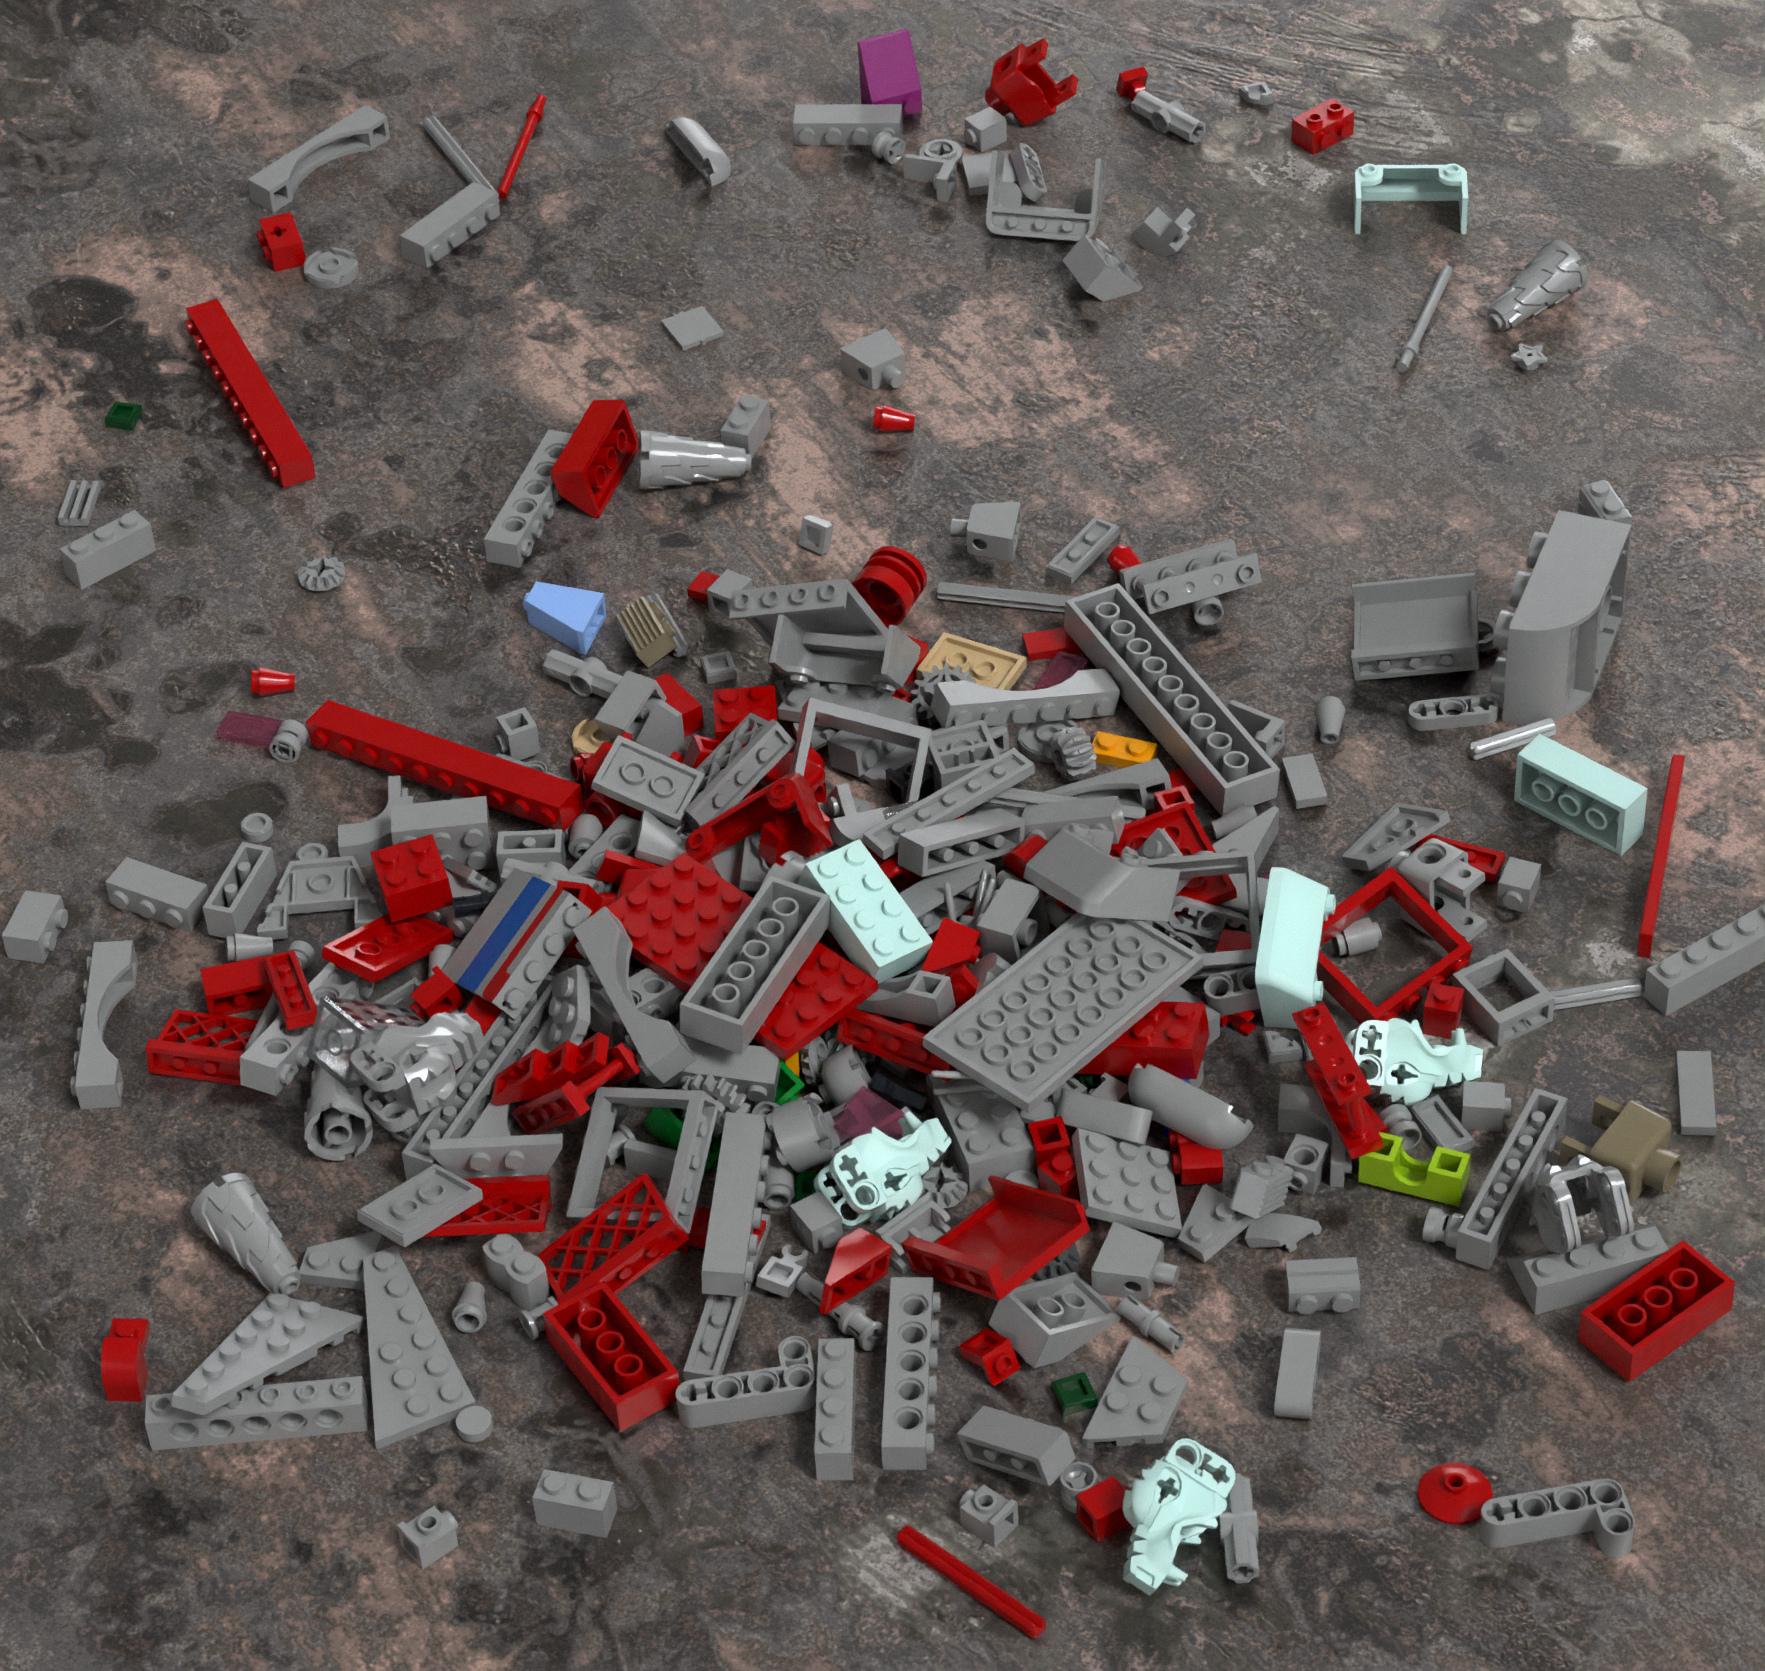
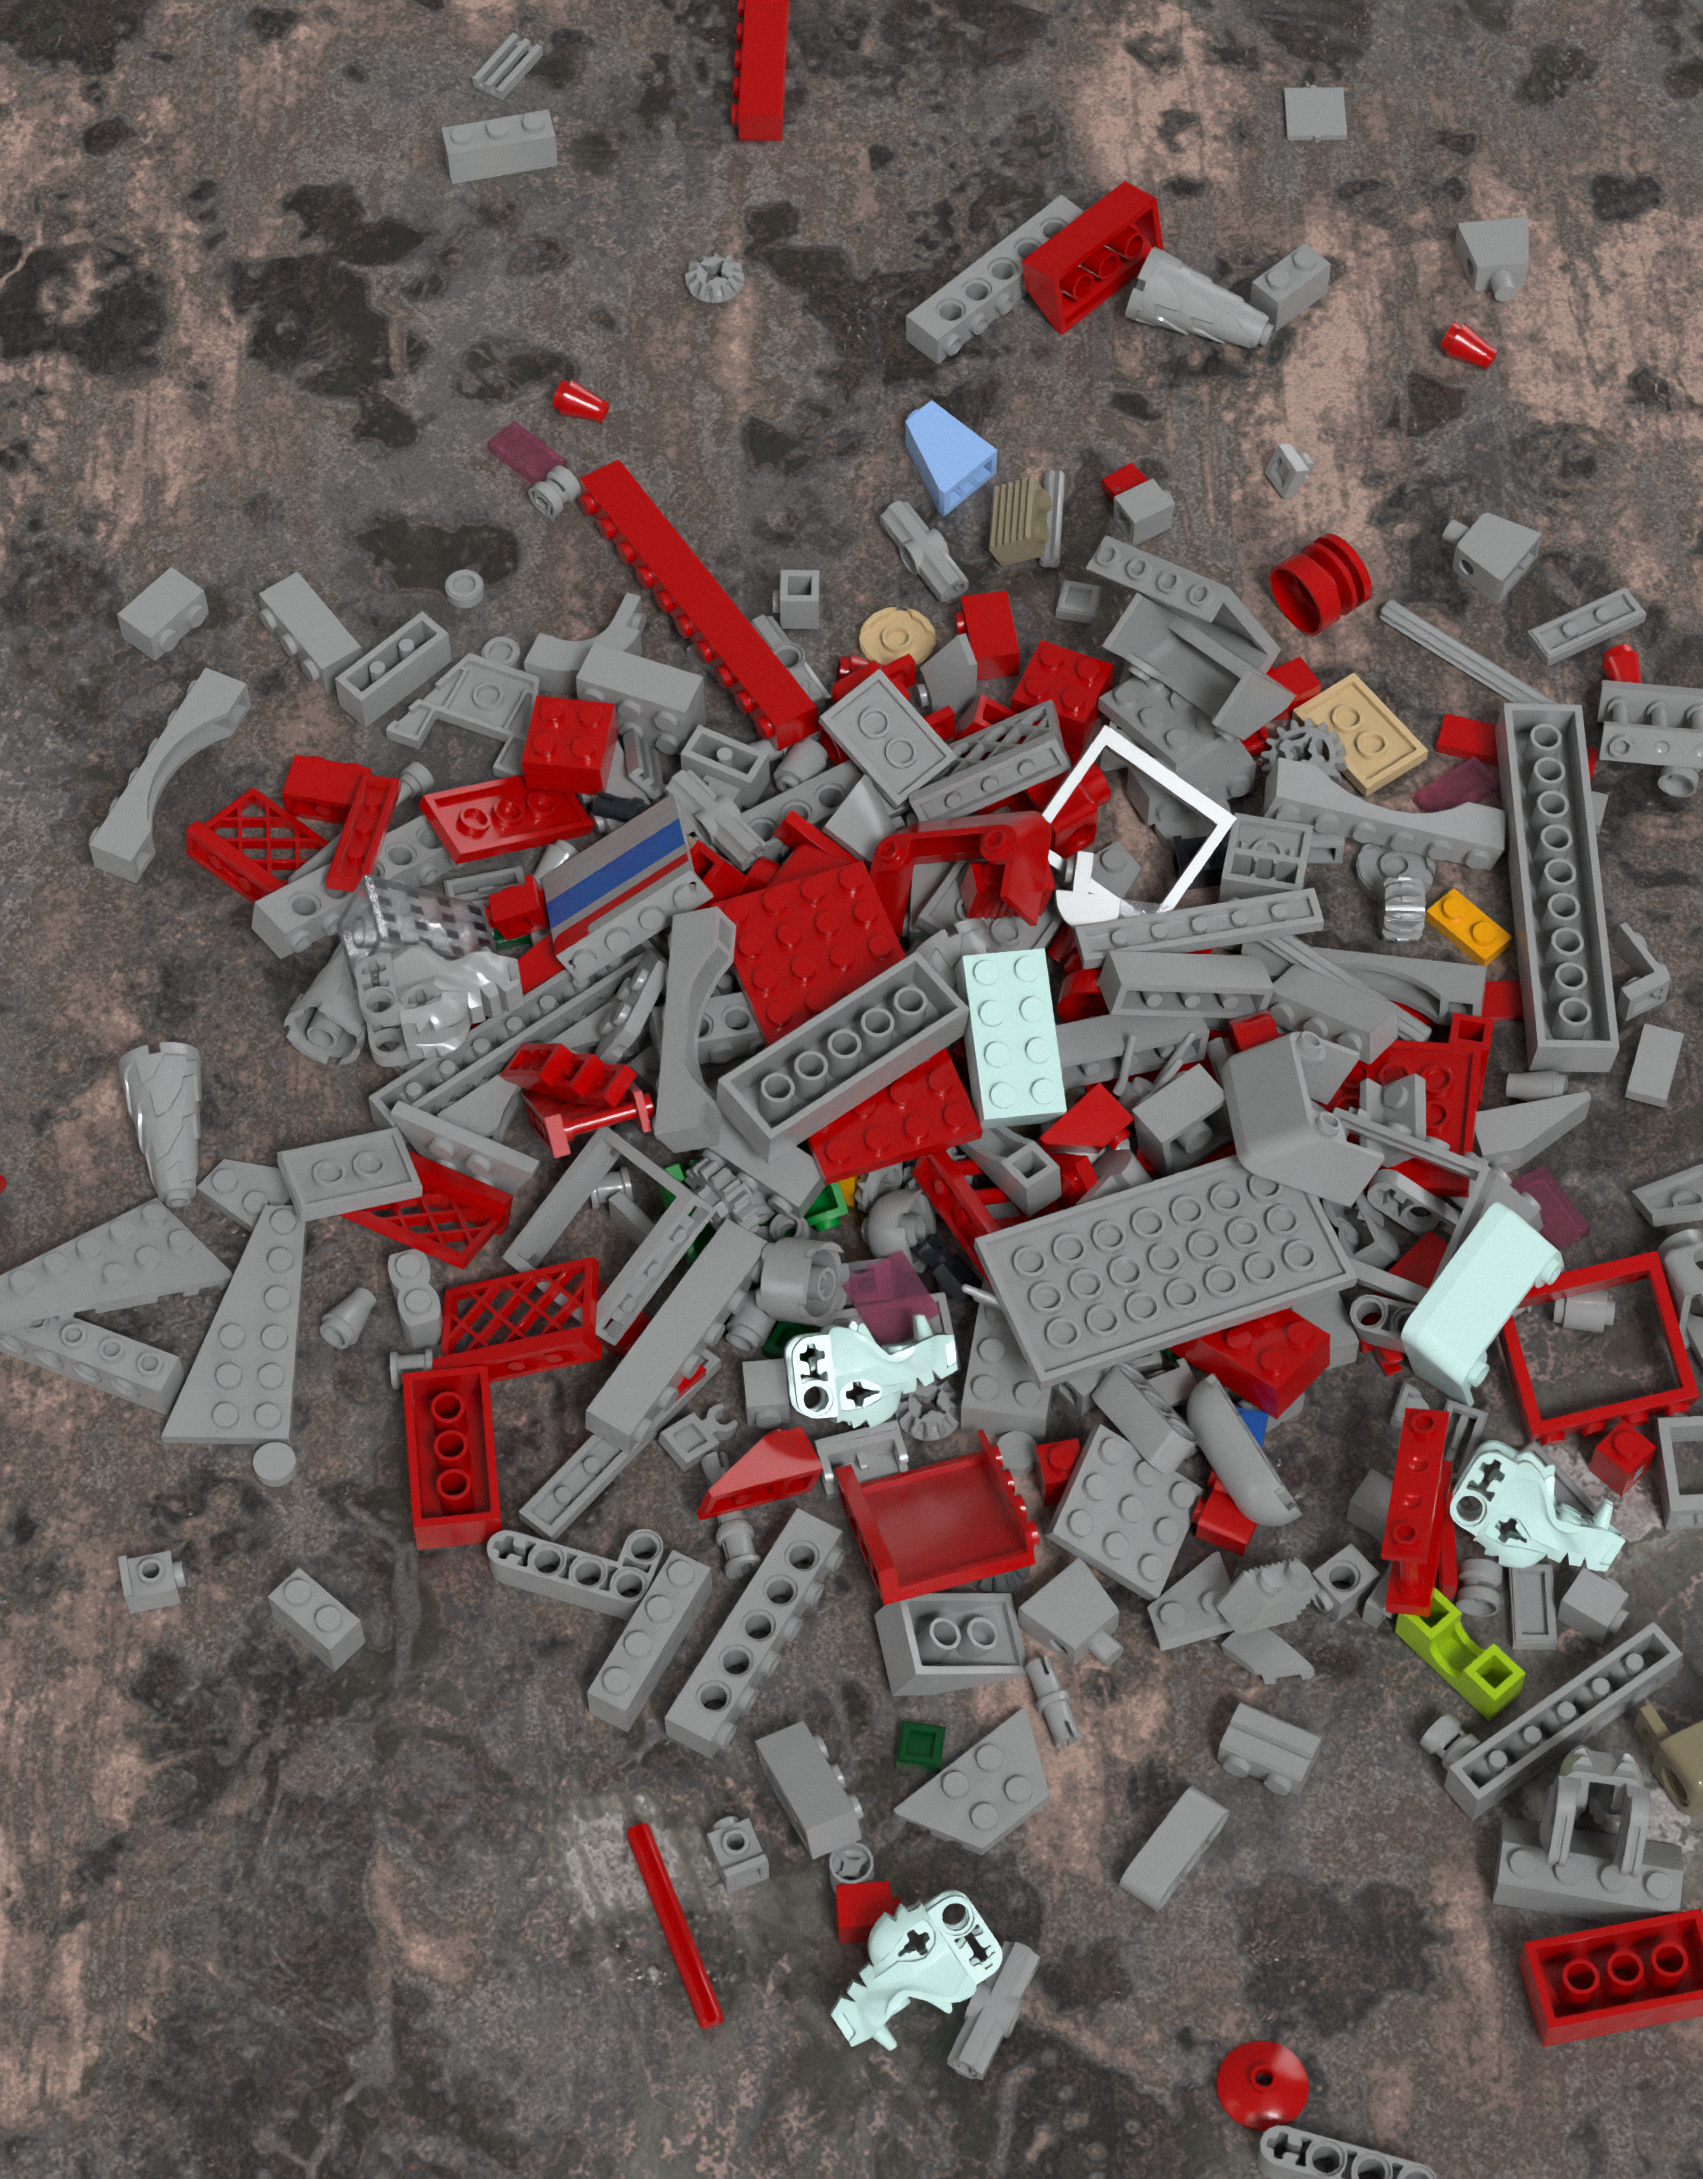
camera: 25 degrees right, 15 degrees up
light grey cone [225,932,273,962] -> none
light grey brick [594,670,667,742] -> none
red bracket [958,1328,1020,1386] -> none
red brick [1028,1116,1071,1174] -> none

